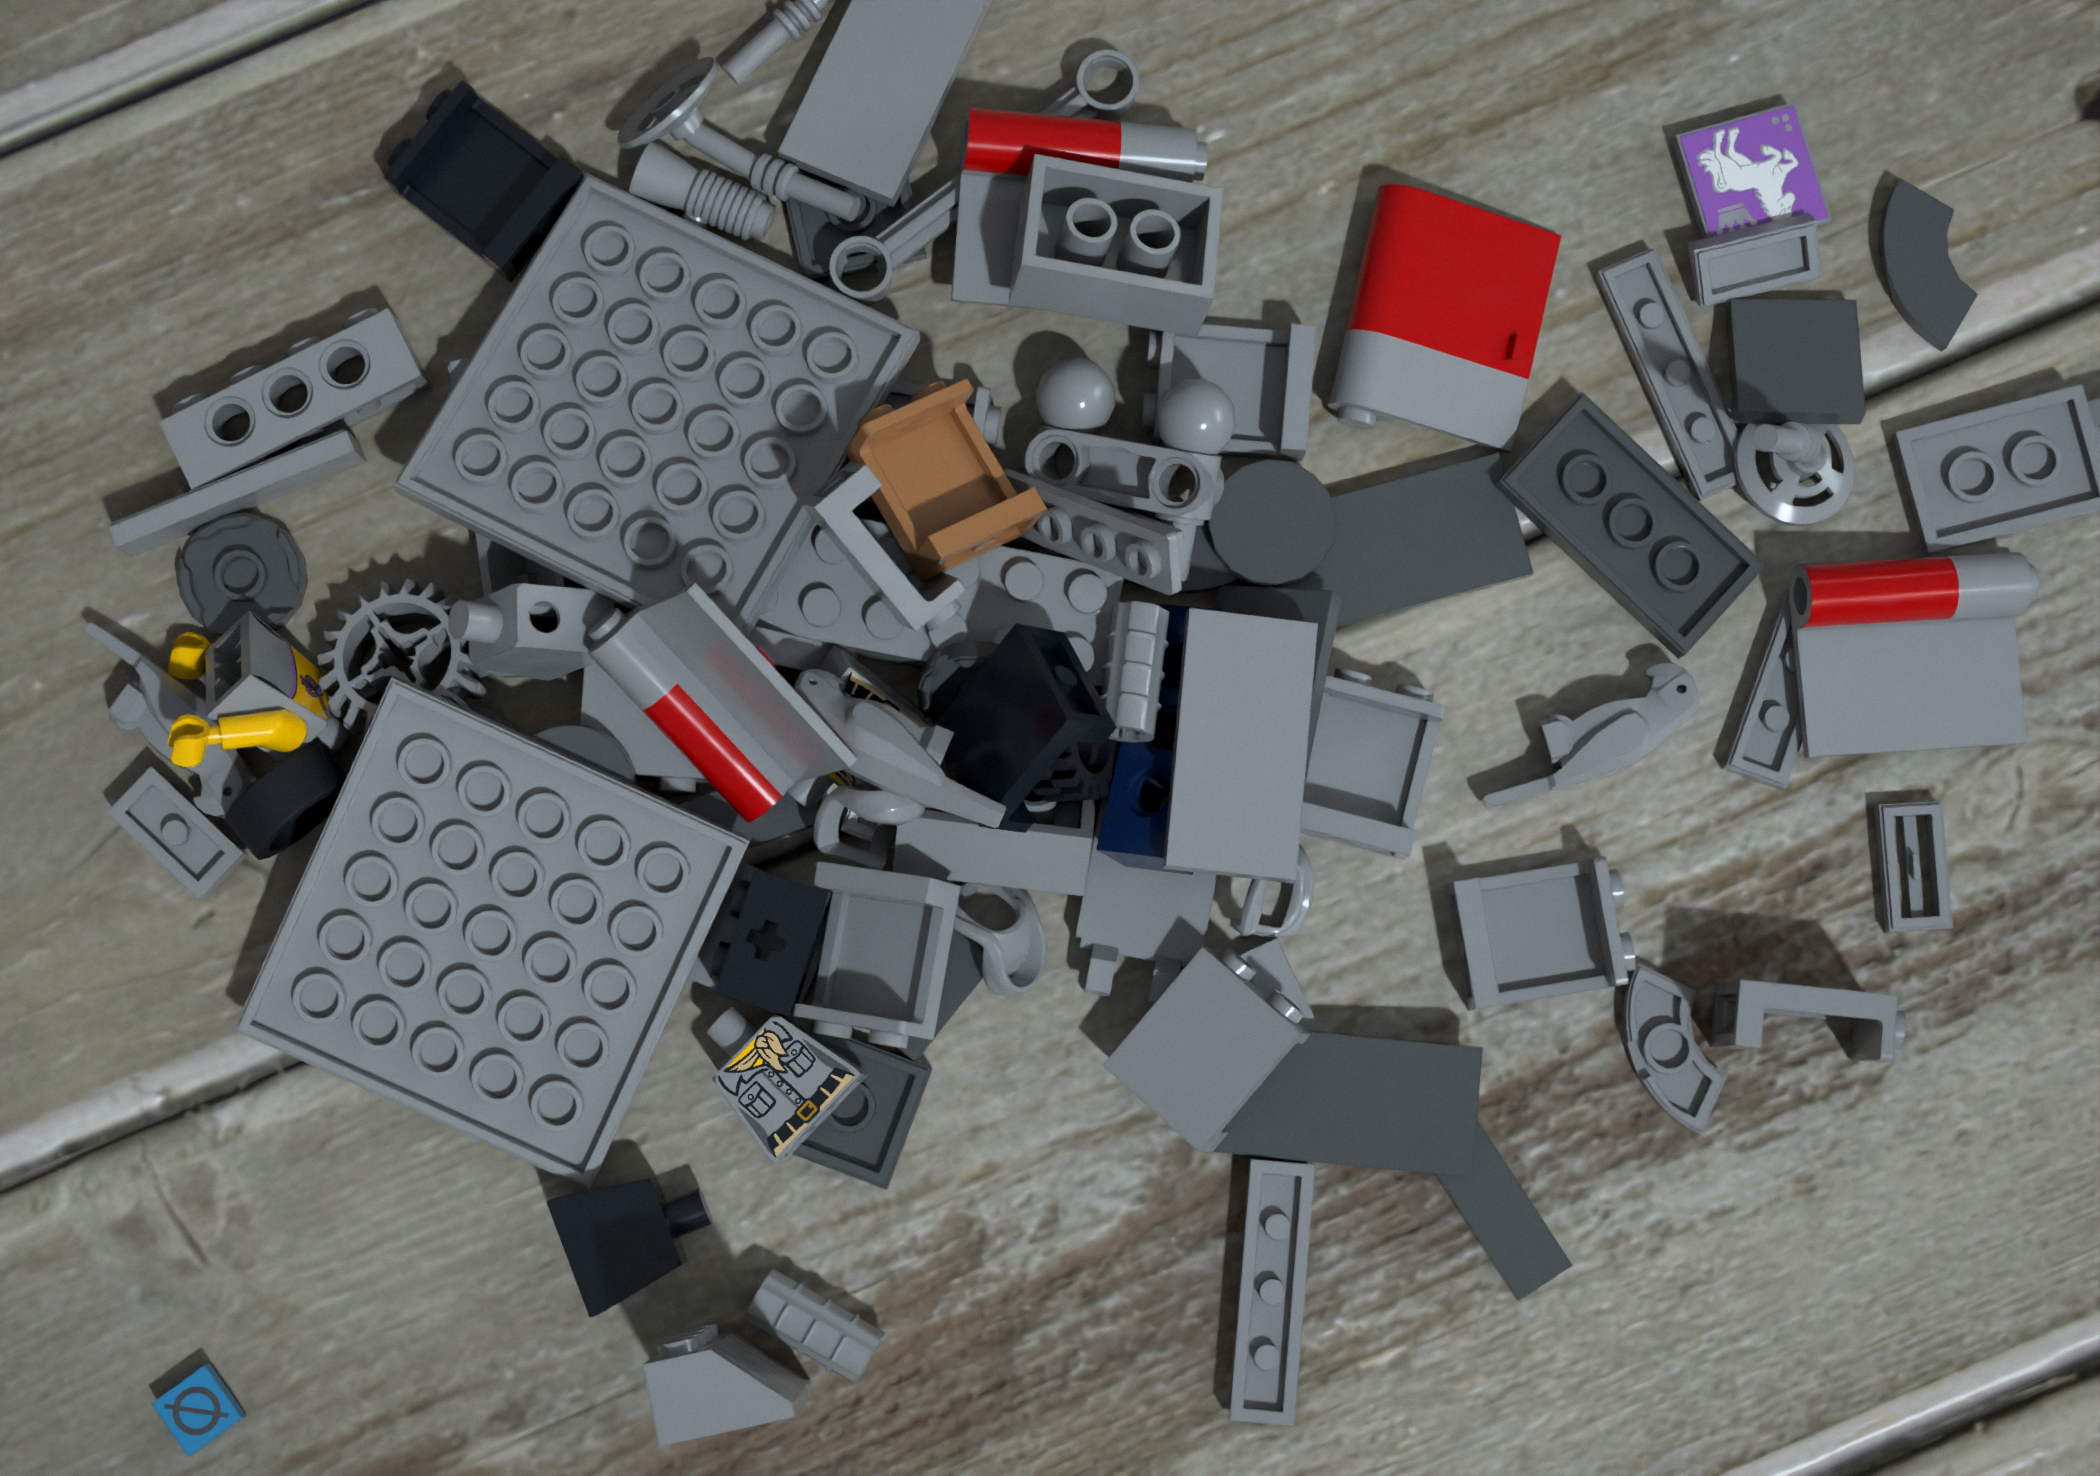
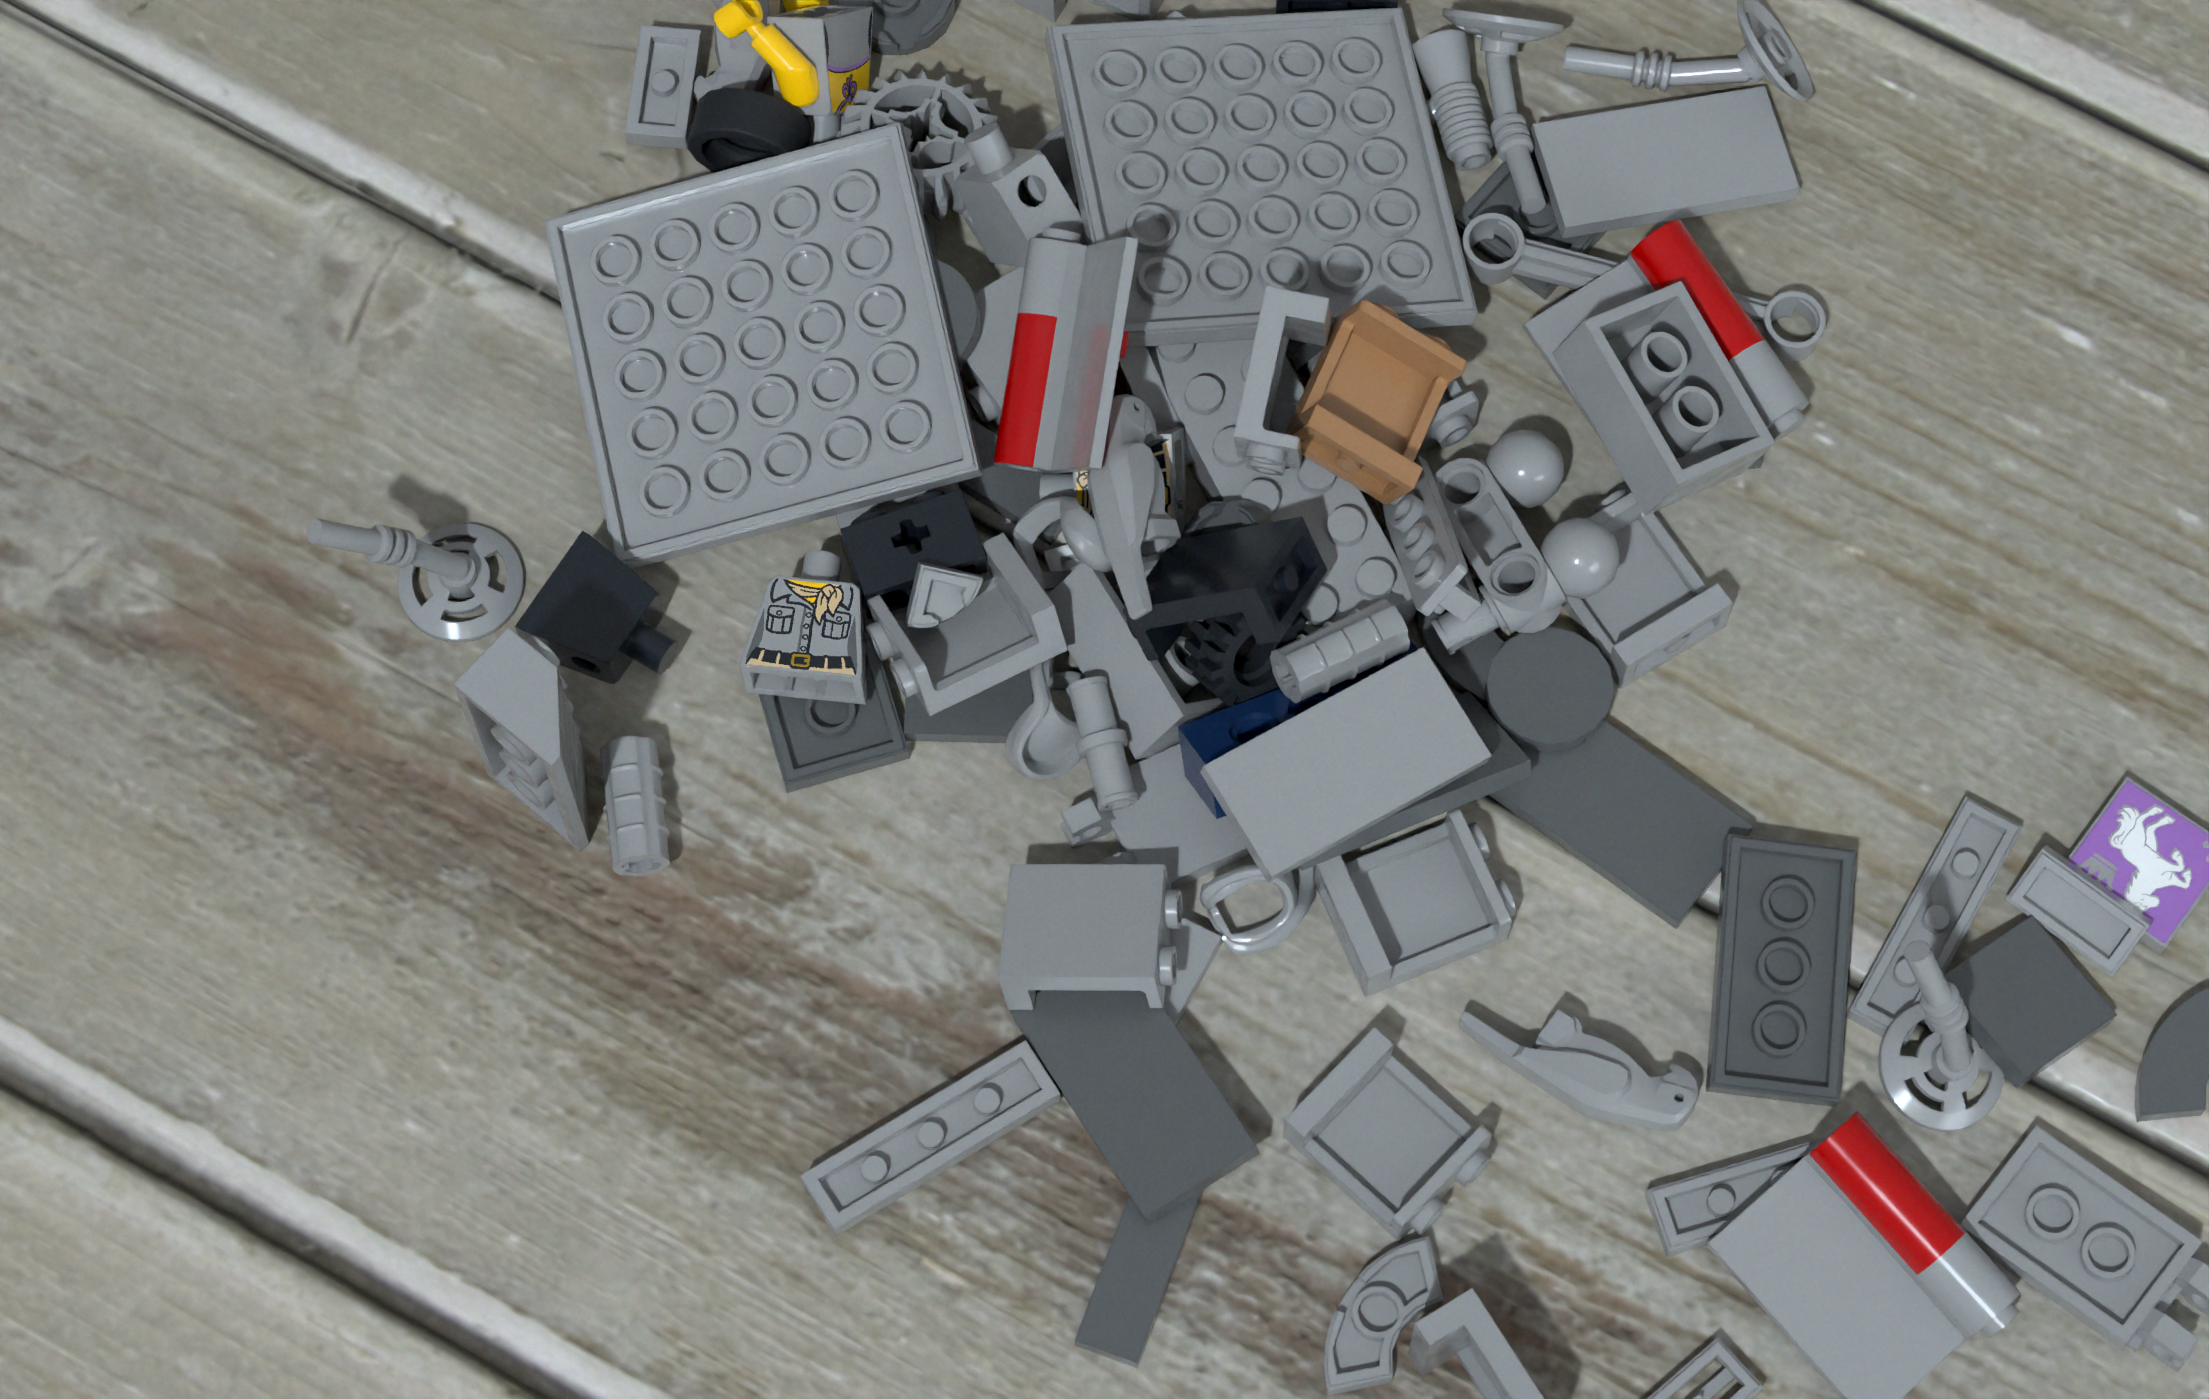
camera: 55 degrees right, 15 degrees down
dark azure tile [152,1363,247,1457] -> none
red door [1328,184,1561,453] -> none
none -> light grey dish [307,518,524,642]
none -> light grey tile [904,561,983,628]
none -> light grey pin [1066,676,1139,811]

